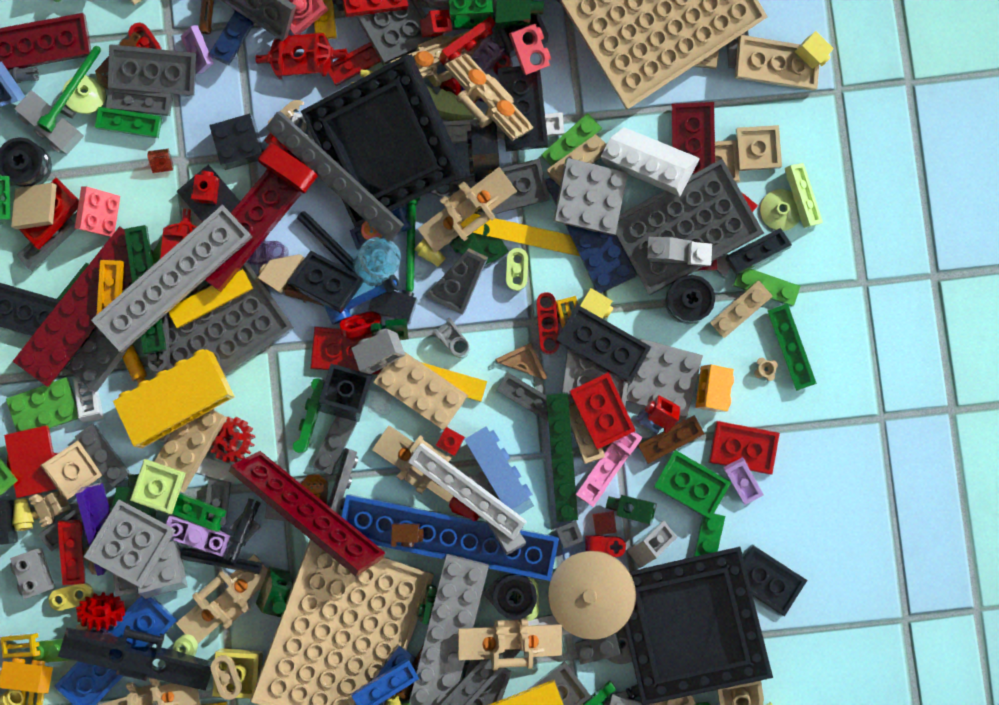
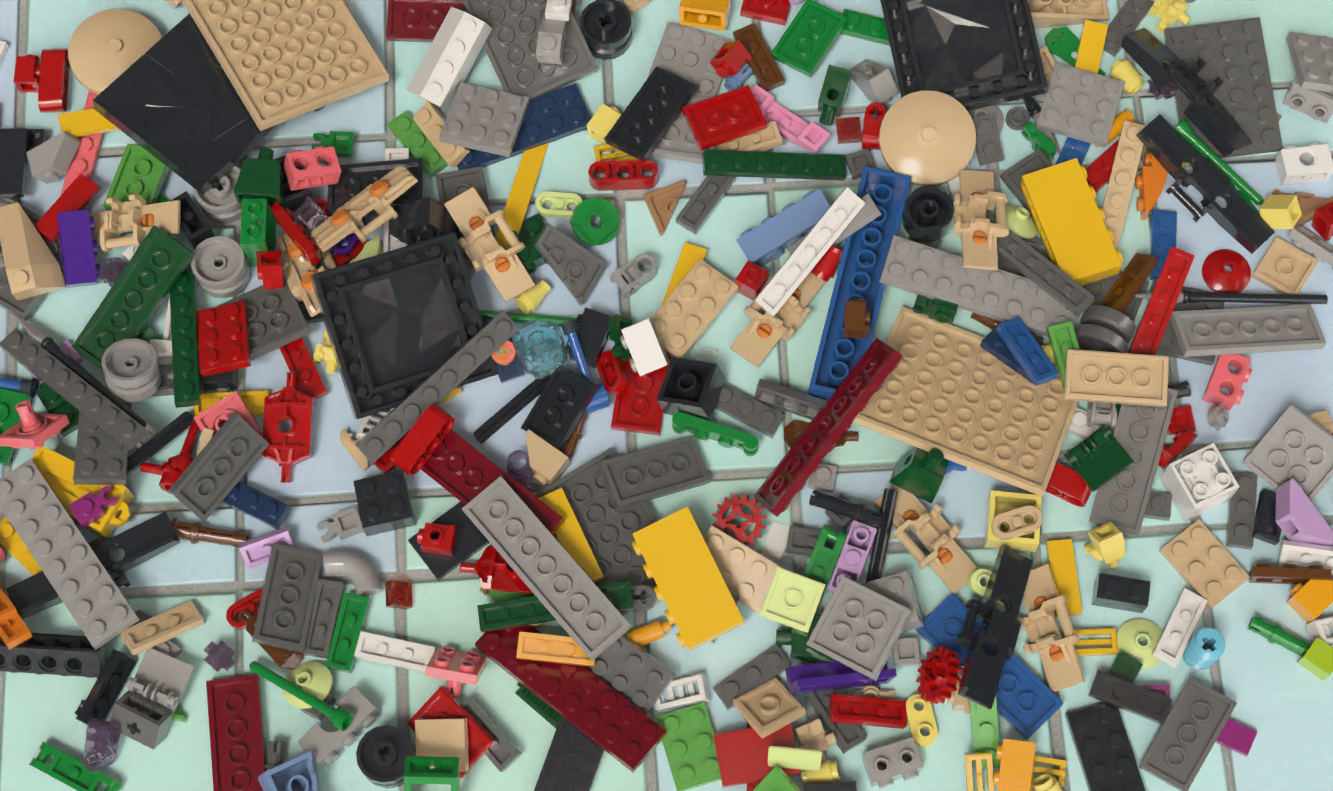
camera: 90 degrees left, 15 degrees down
none -> clear purple gear [203,640,236,672]
none -> green plate [312,131,355,158]
none -> light grey plate [316,506,364,542]
none -> light grey cylinder [322,550,382,596]
none -> white plate [354,631,436,673]
none -> green plate [570,197,620,246]
none -> dark grey plate [599,436,711,510]
none -> yellowish green slope [768,746,822,771]
none -> yellowish green dish [995,203,1038,239]
none -> dark grey plate [1005,107,1030,131]

